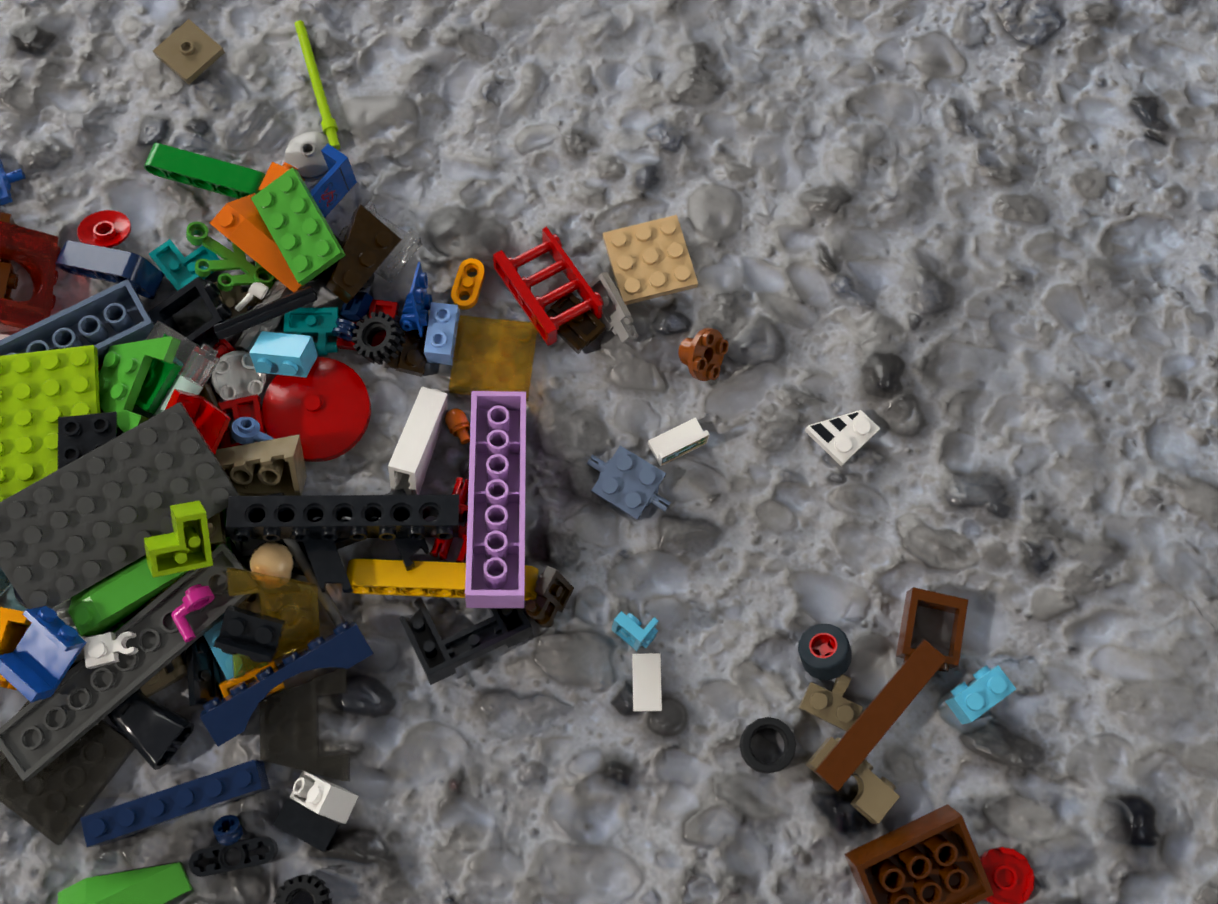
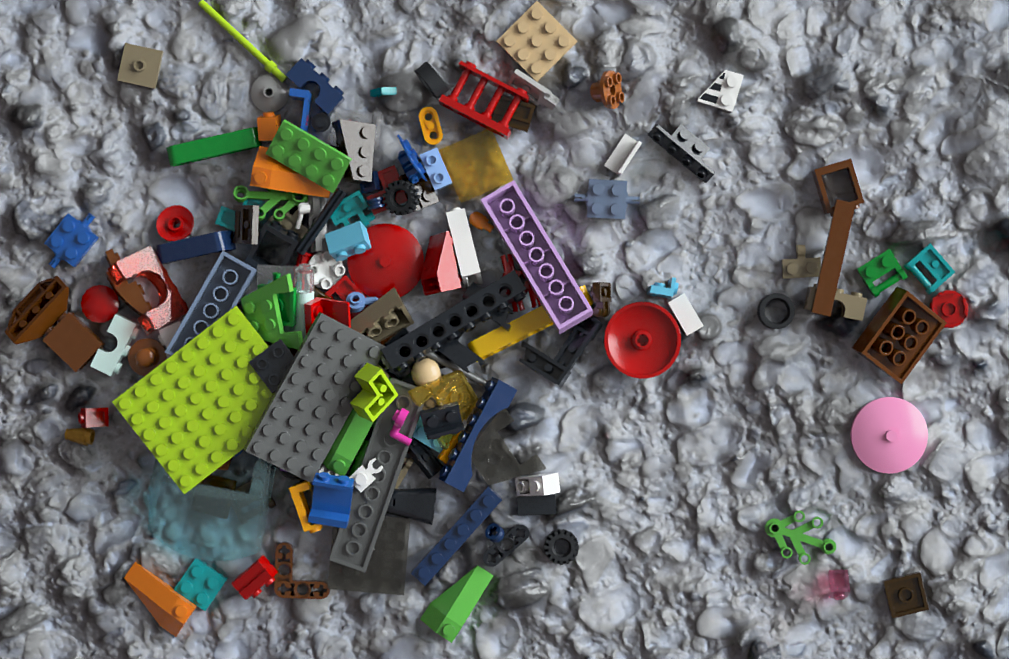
camera: 30 degrees left, 15 degrees up
black wheel [798,624,852,680] -> none
medium azure brick [945,665,1016,725] -> none
none -> dark brown plate [232,205,259,245]
none -> dark blue arch [286,58,345,116]
none -> black plate [311,113,331,132]
none -> teal tile [370,87,397,97]
none -> black tyre [415,62,449,99]
none -> red slope [421,231,461,296]
none -> red dish [604,302,681,379]
none -> black bracket [648,124,715,183]
none -> green plate [856,249,908,298]
none -> teal plate [904,243,955,295]

